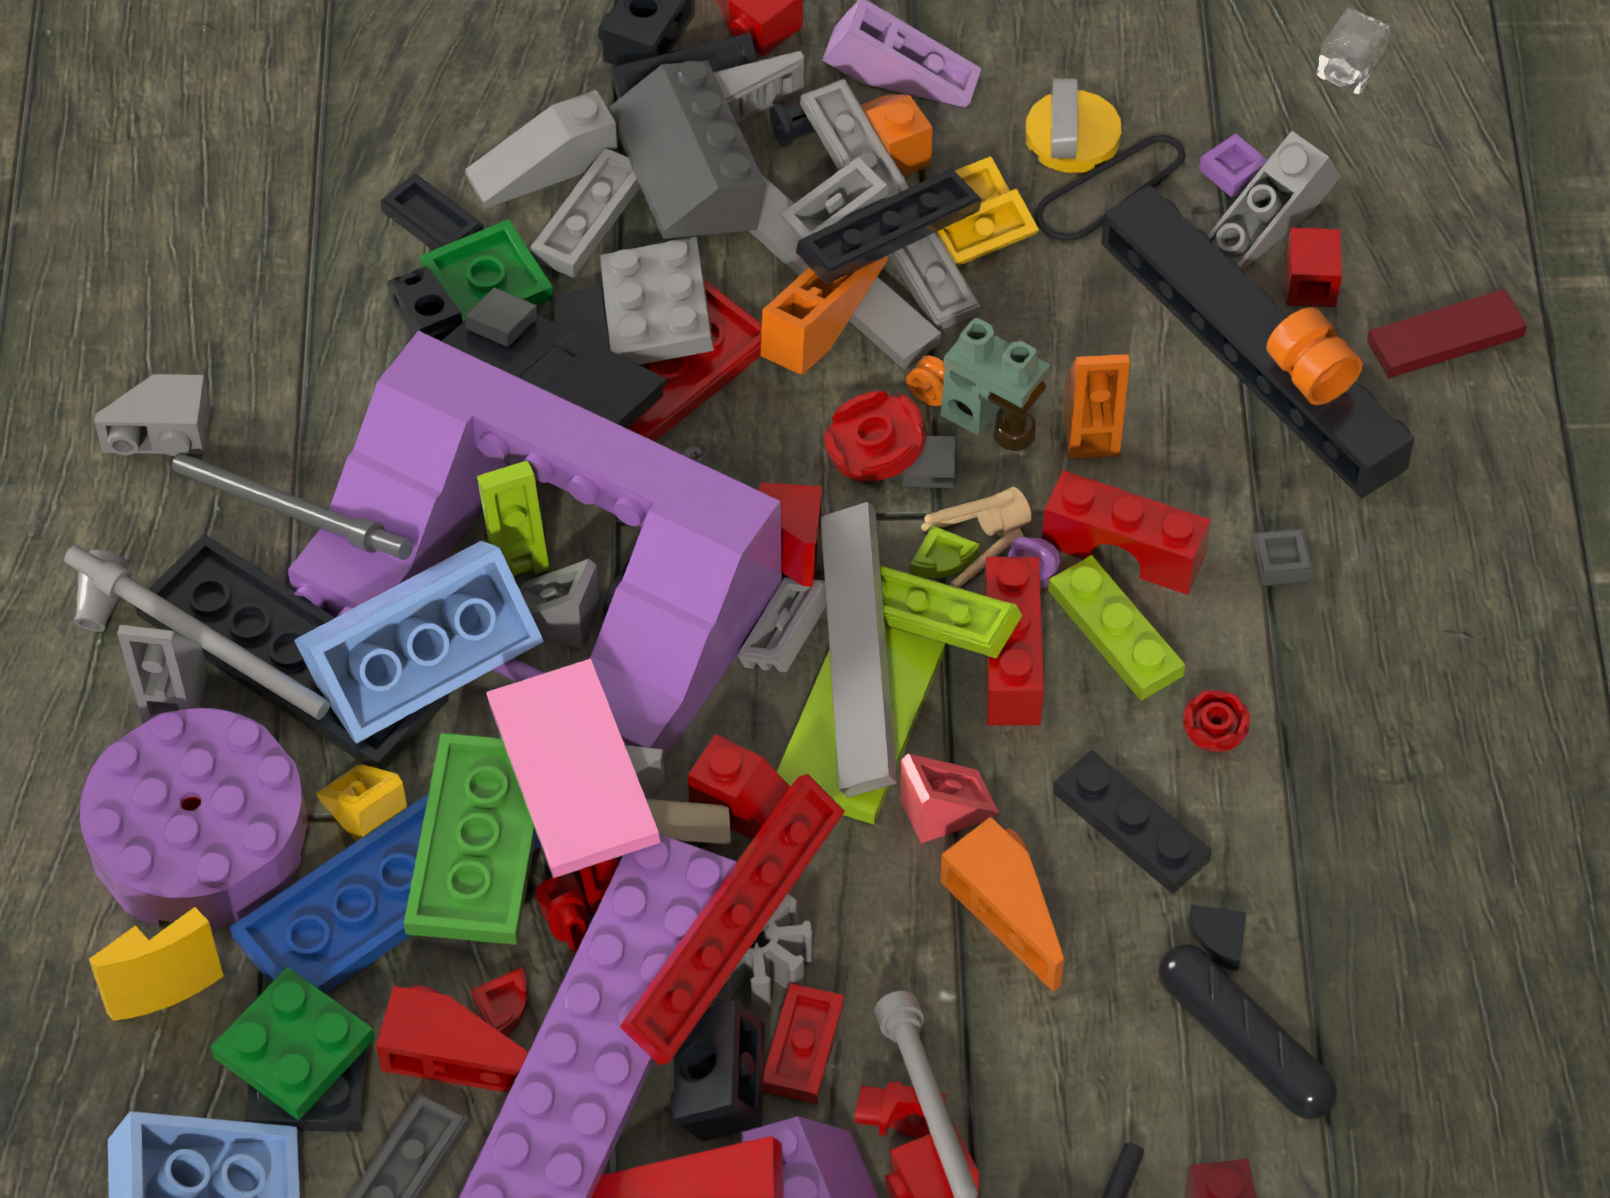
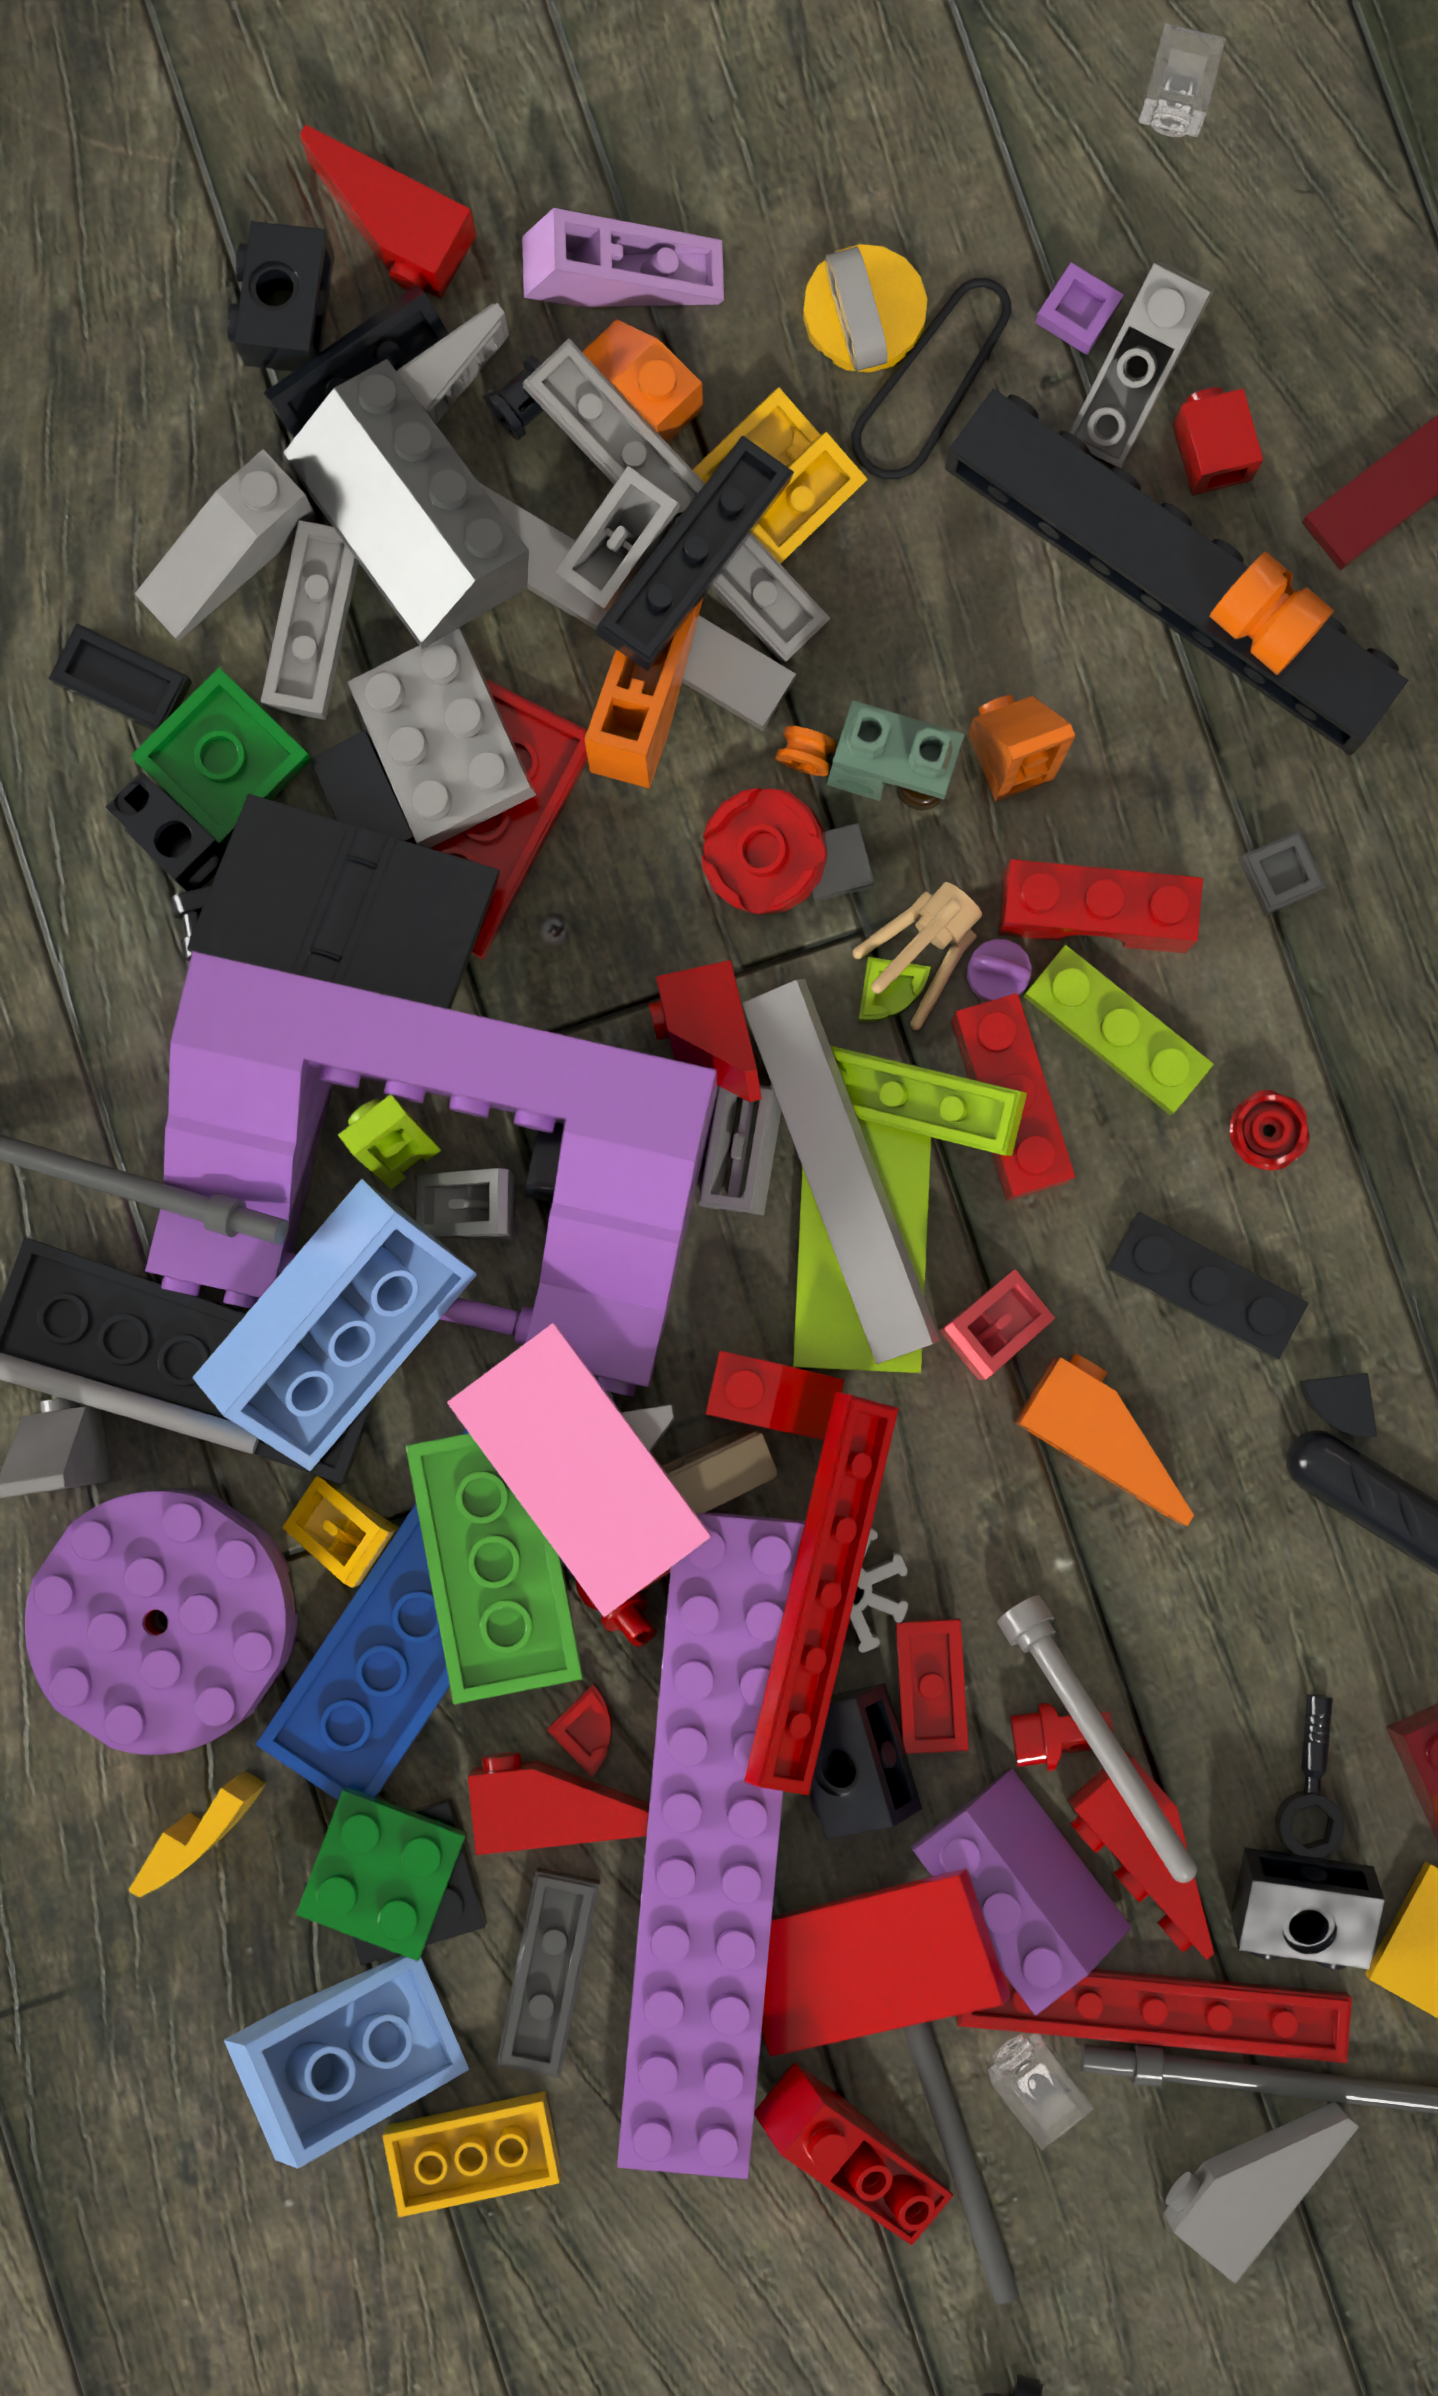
camera: 10 degrees left, 30 degrees up
dark grey tile [465,288,537,347] -> none

